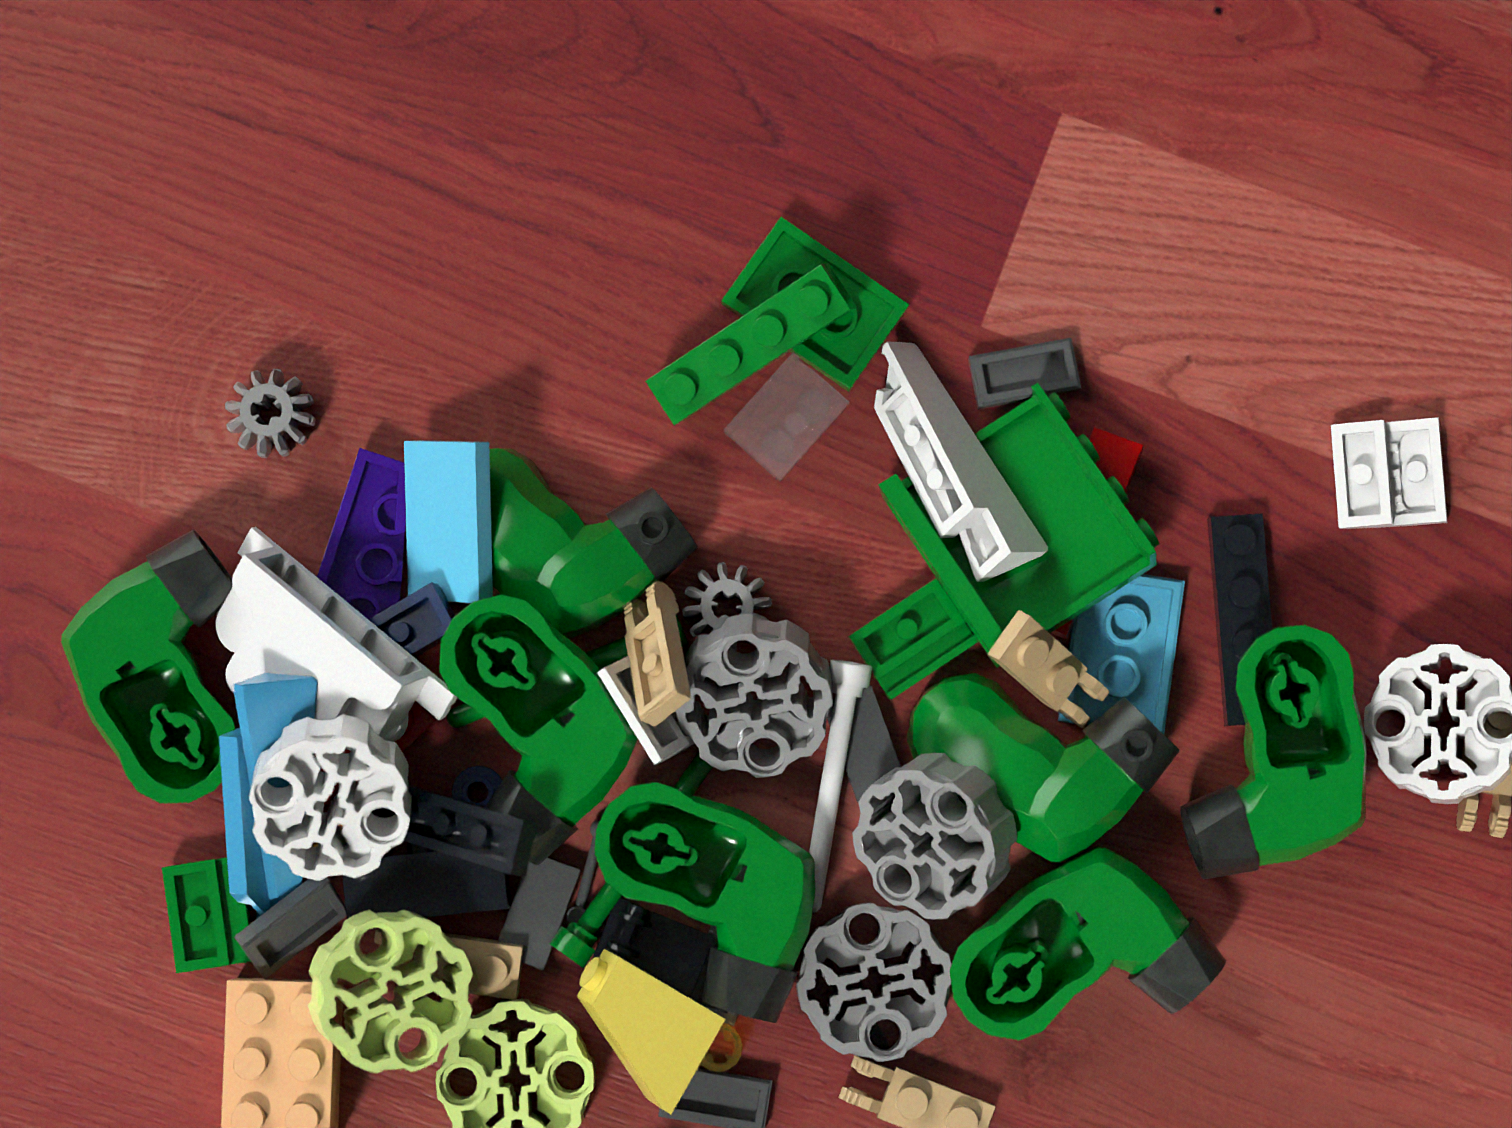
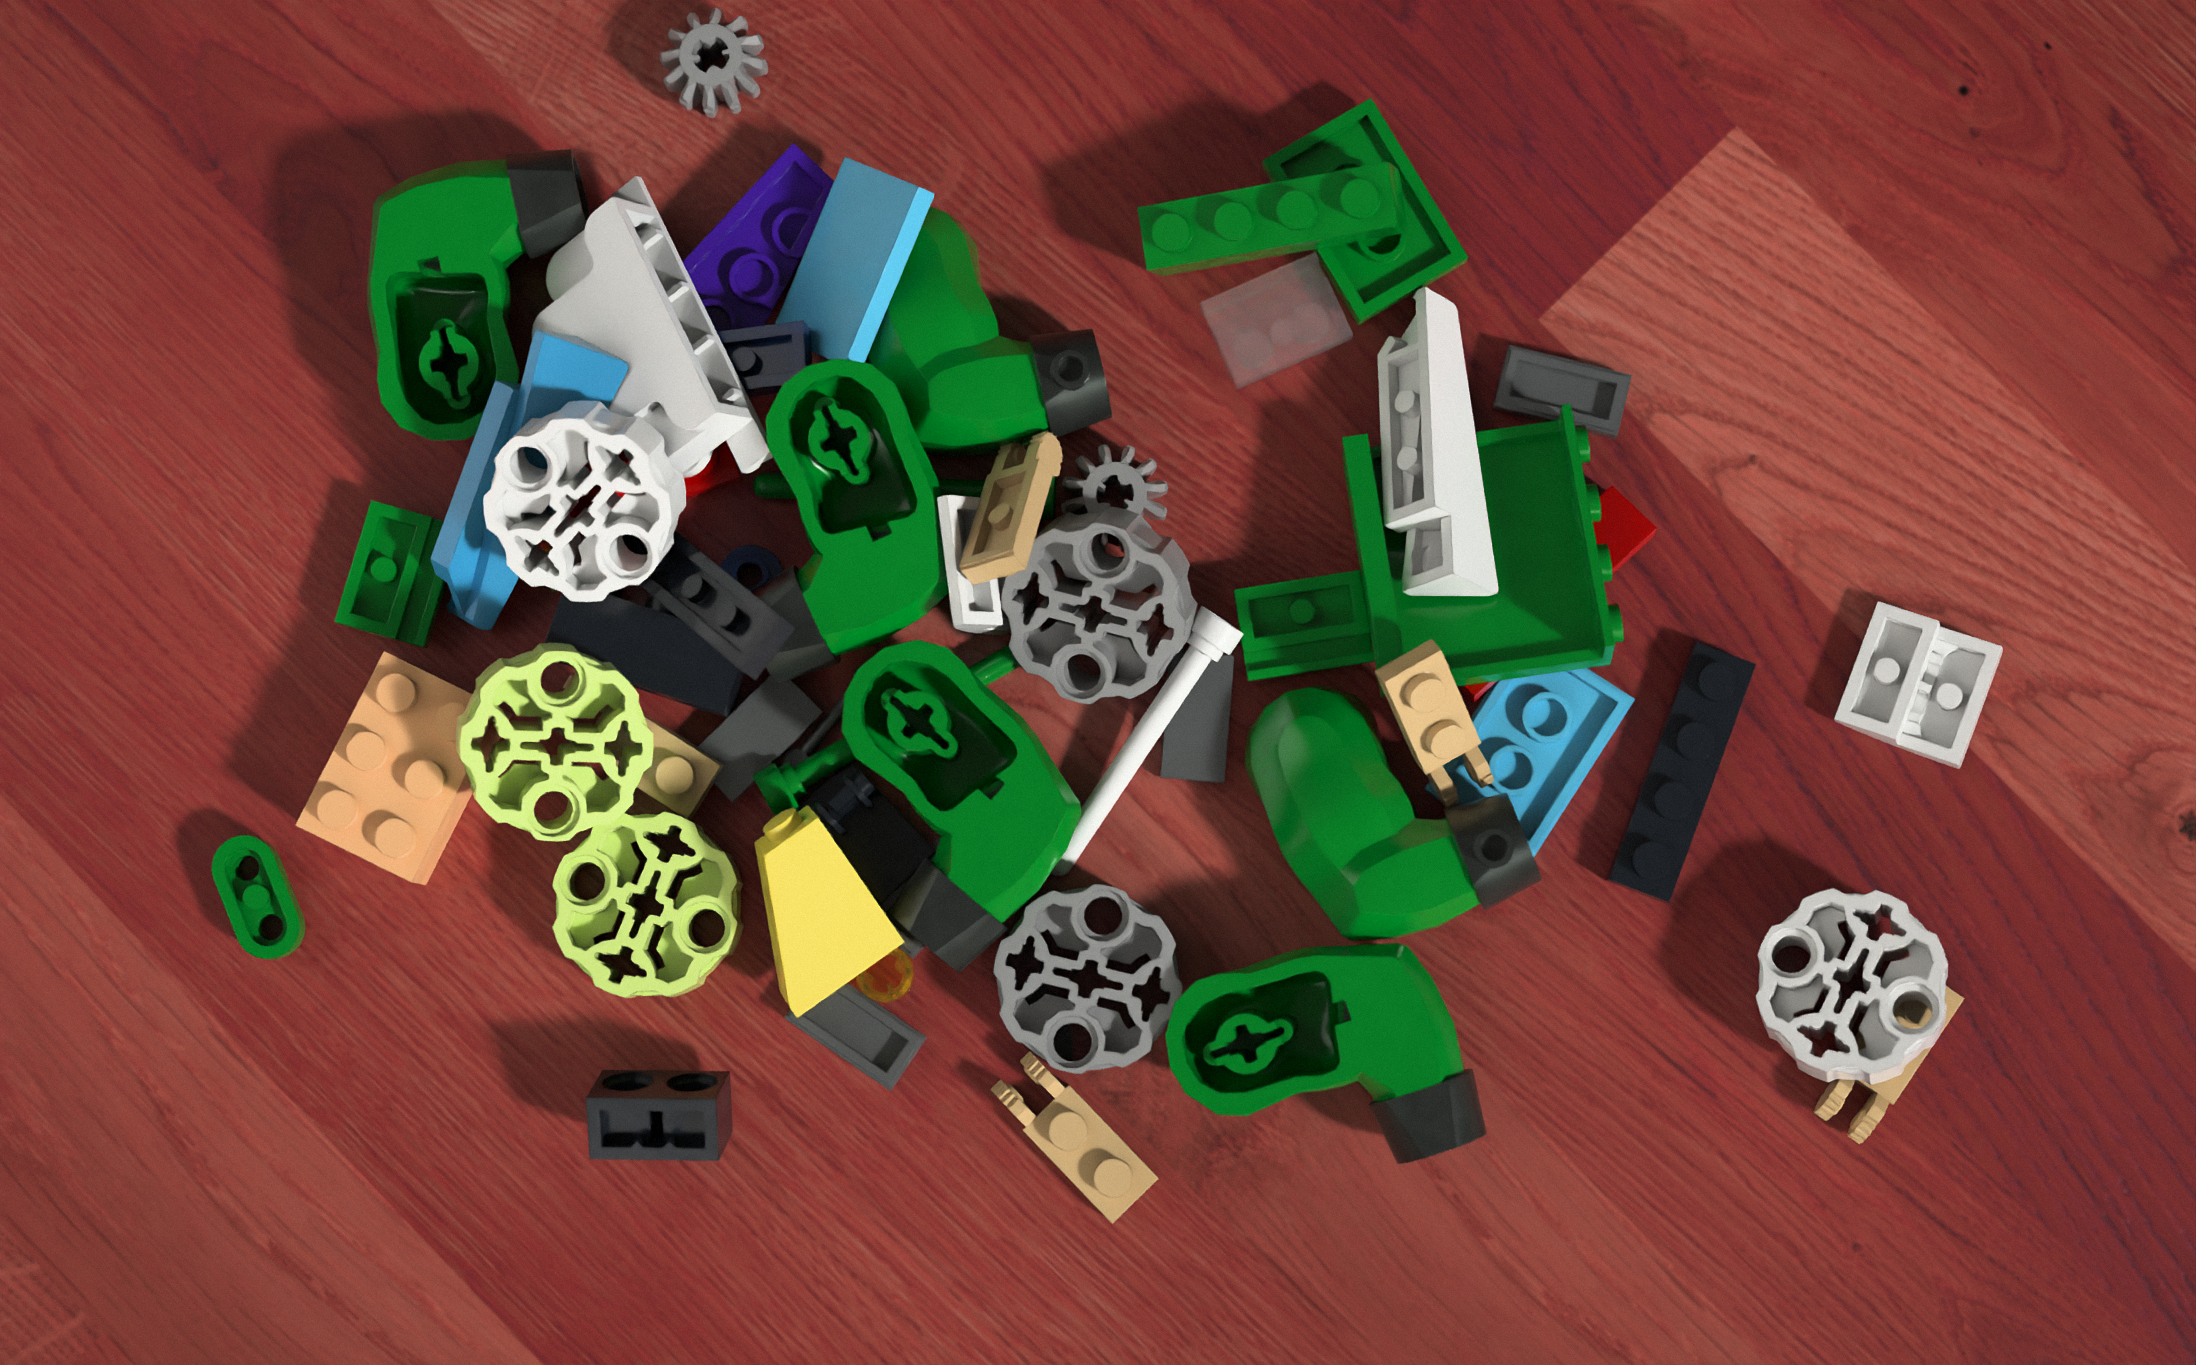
camera: 30 degrees right, 0 degrees up
dark grey tile [234,877,346,979] -> none
light grey connector [852,753,1017,919] -> none
green piece [1180,625,1366,879] -> none

